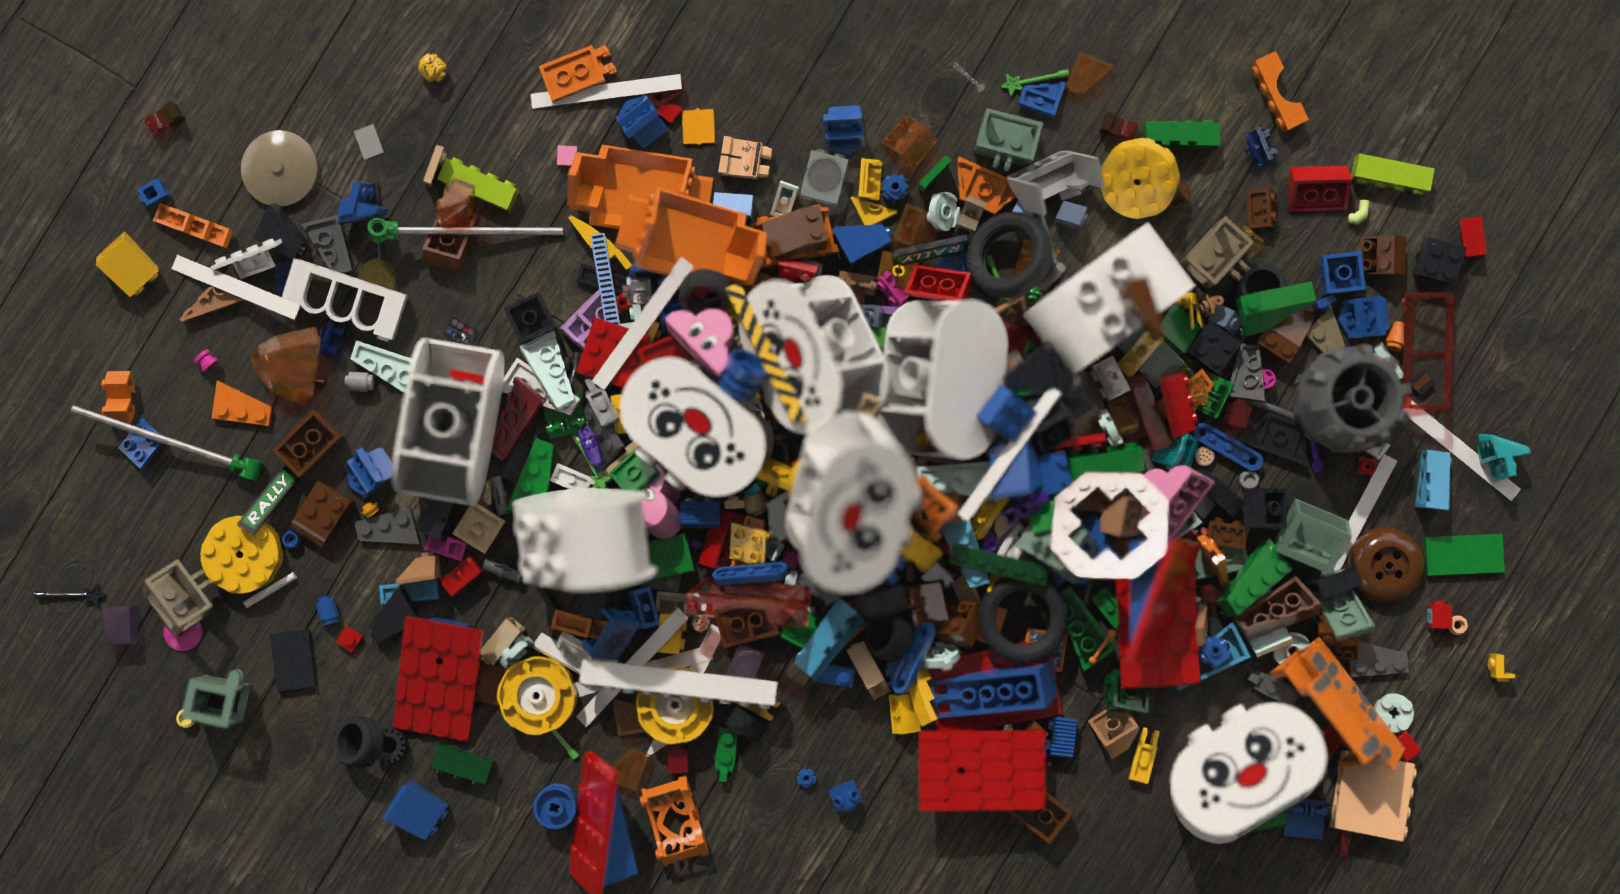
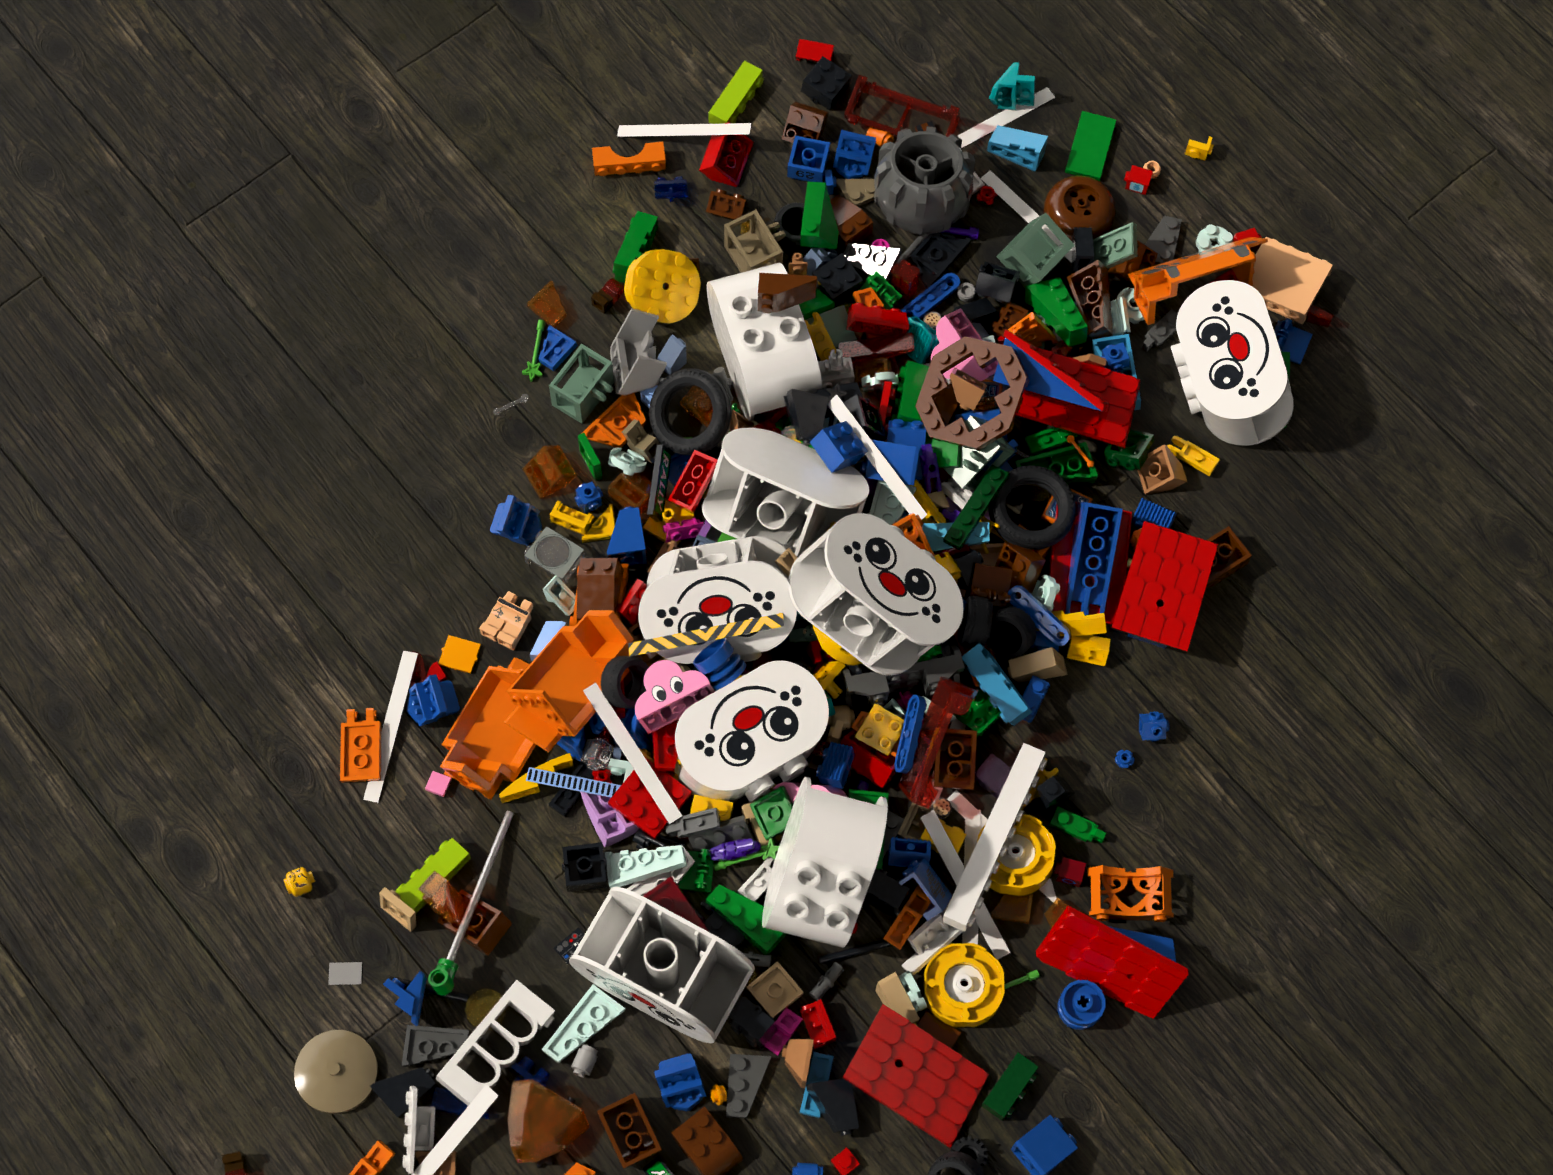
camera: 75 degrees left, 20 degrees down
red wing [449,369,486,387] -> none
clear yellow piece [1192,377,1209,406] -> none
yellowish green arm [1348,200,1370,225] -> none
none -> white sticker [617,123,751,137]

